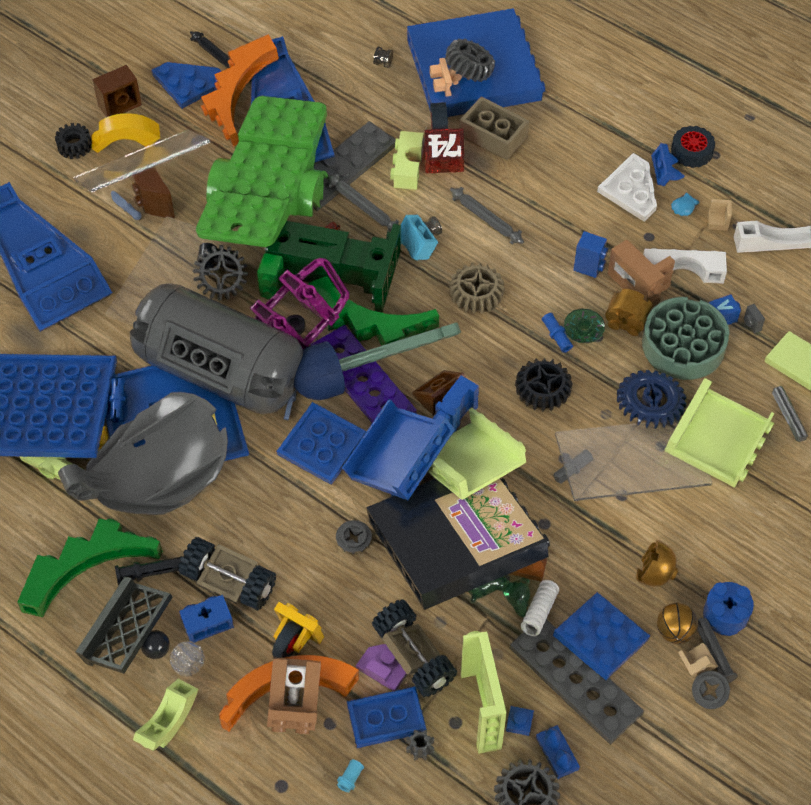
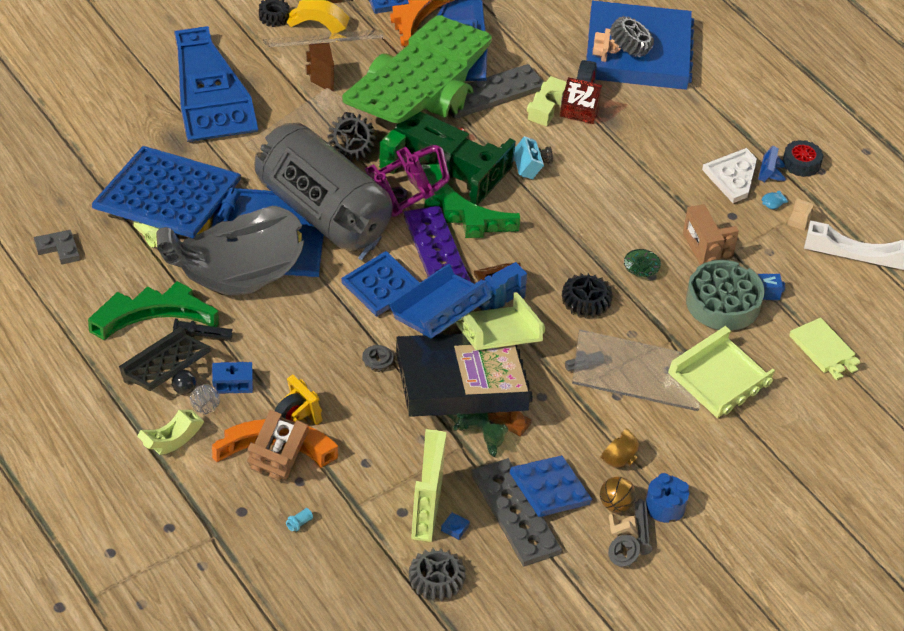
camera: 15 degrees right, 10 degrees down
sand blue piece [111,191,142,220] -> none
plate [179,537,276,611] -> none
piece [294,323,461,400] -> none
dark grey wheel [327,173,399,232] -> none
blue tile [347,686,427,748] -> none
medium lavender plate [356,644,407,691] -> none
plate [372,599,457,697] -> none
clear smoke wheel [373,46,393,68] -> none
dark grey gear [406,730,435,761] -> none
dark tan gear [449,263,505,314] -> none
dark grey wheel [450,187,524,245] -> none
dark tan brick [459,96,529,160] -> none
white piece [521,580,559,636] -> none
blue tile [536,725,580,780] -> none
blue pin [541,312,573,353] -> none
blue brick [573,231,609,278] -> none
pearl gold brick [605,289,653,336] -> none
dark blue gear [617,370,687,429] -> none
white arch [643,248,727,284] -> none
dark grey plate [744,304,765,334] -> none
dark grey axle [772,386,808,442] -> none

